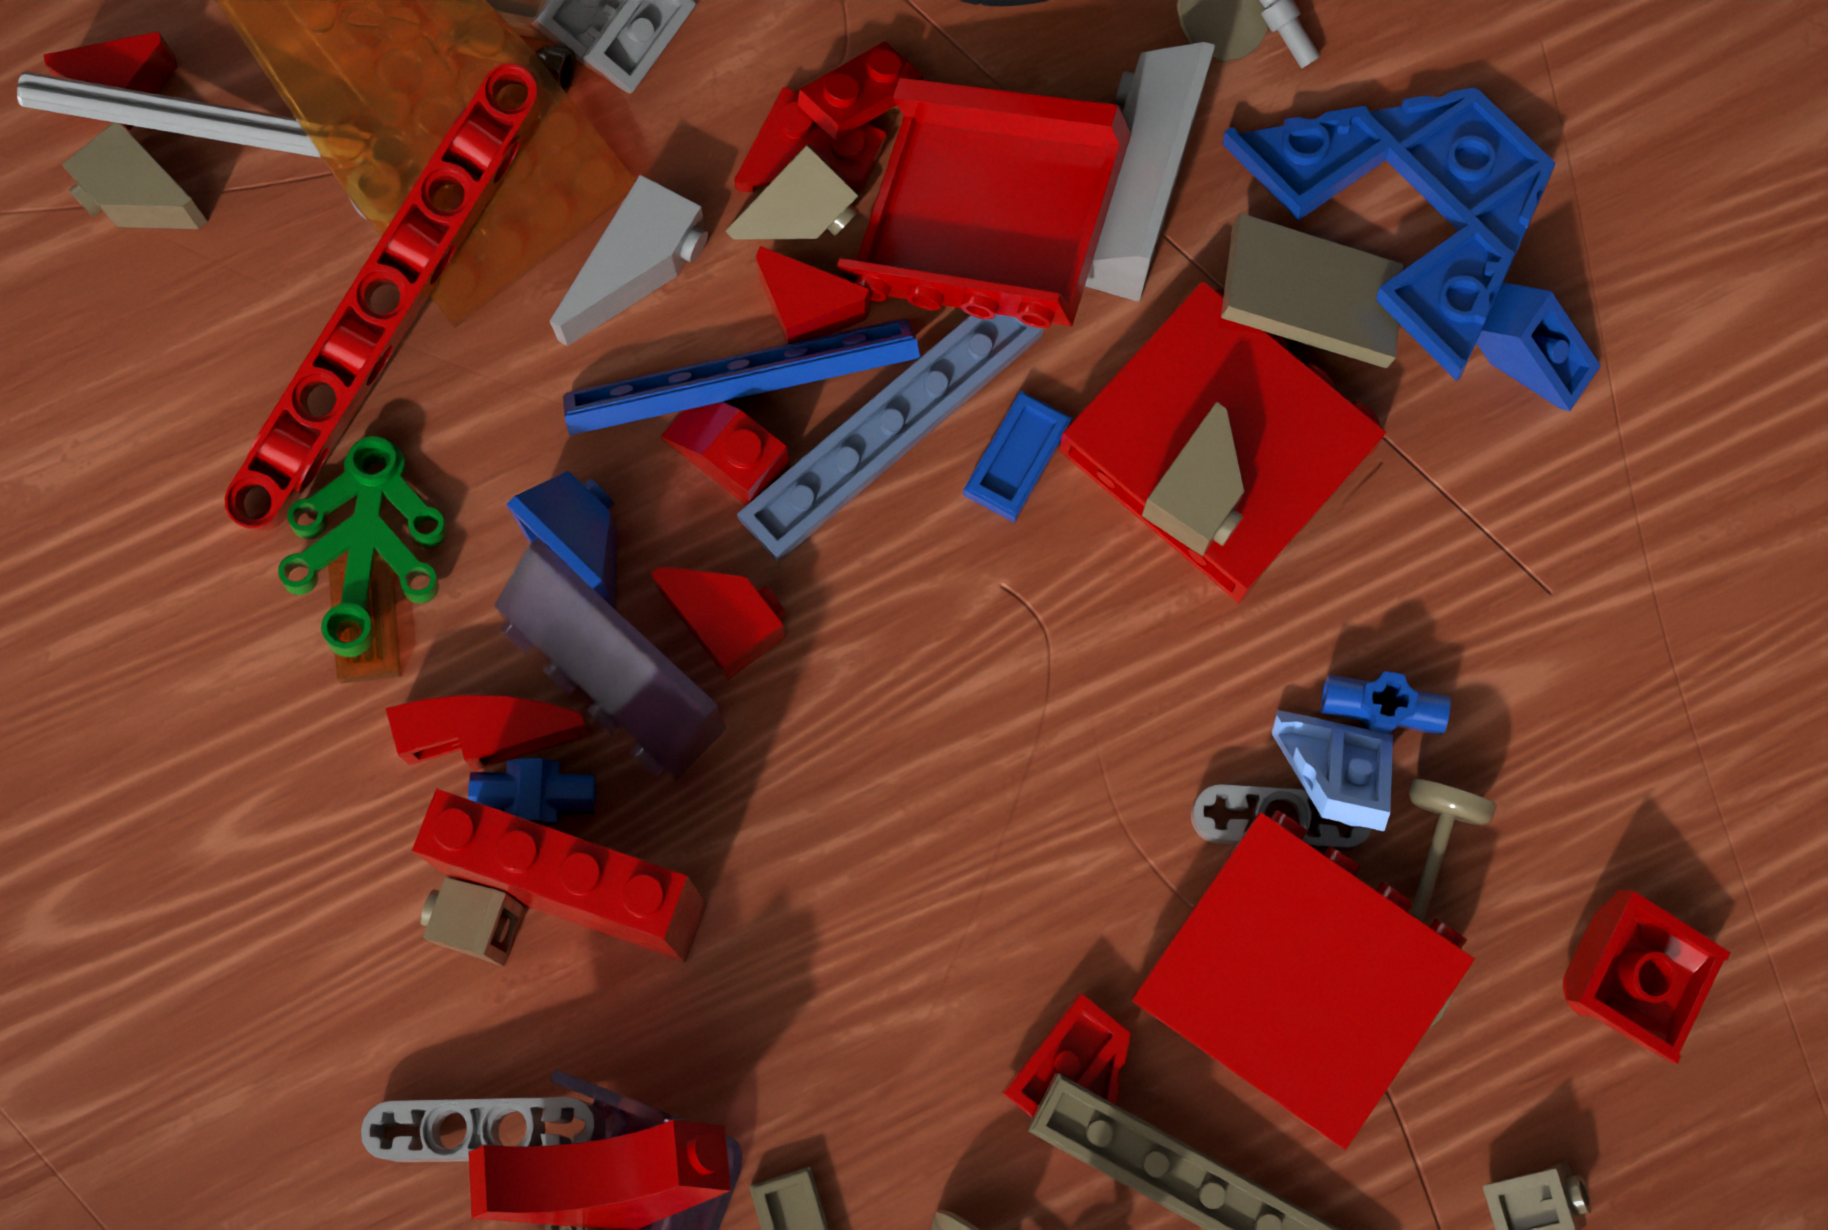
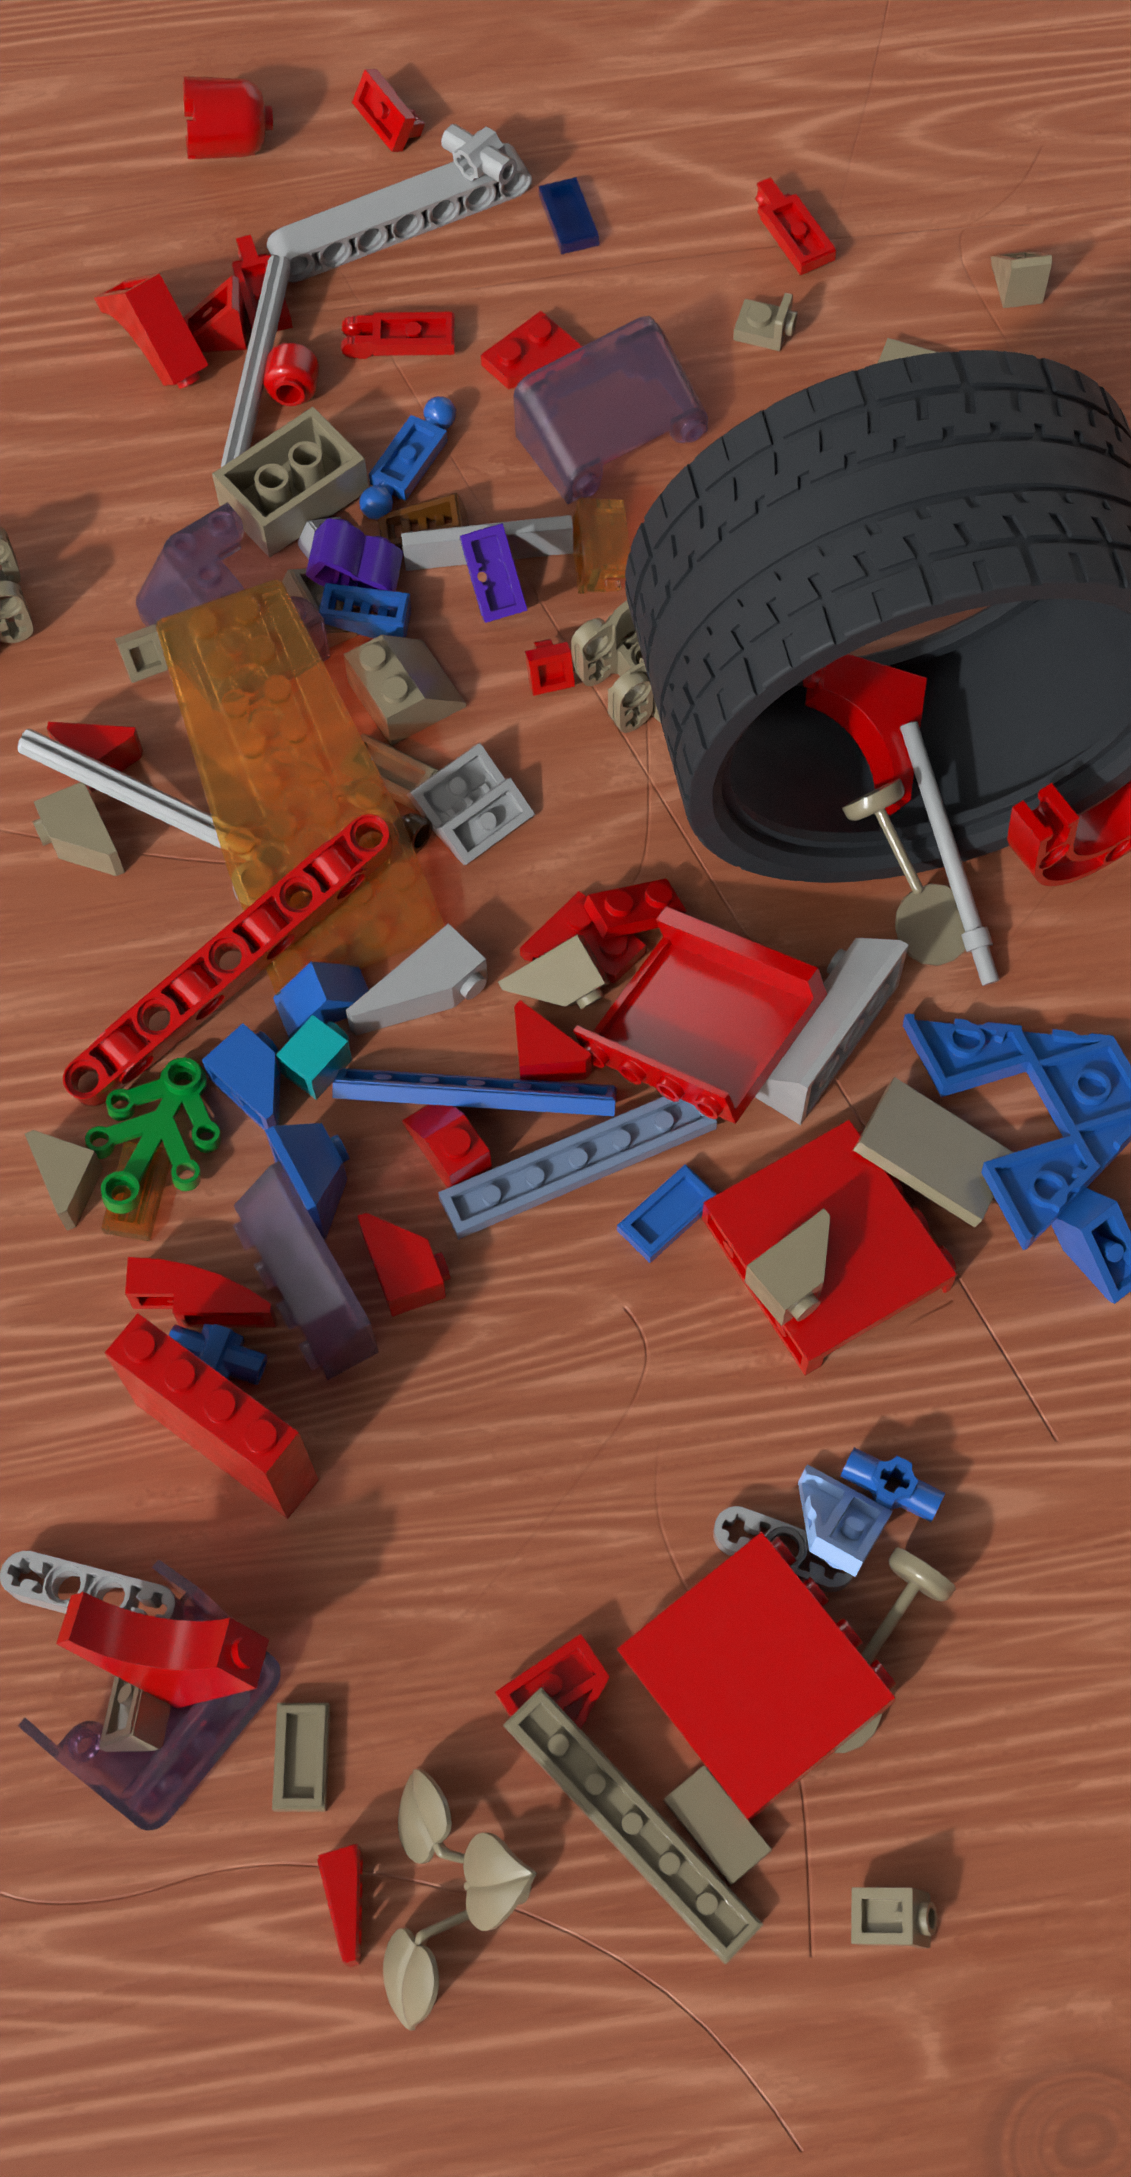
camera: 20 degrees right, 10 degrees down
dark tan slope [420,877,525,967] -> none
red slope [1563,889,1731,1064] -> none
none -> dark tan slope [25,1130,103,1231]
none -> blue slope [202,1023,281,1131]
none -> blue slope [273,961,369,1040]
none -> teal brick [276,1015,352,1100]
none -> dark tan tile [663,1765,772,1886]

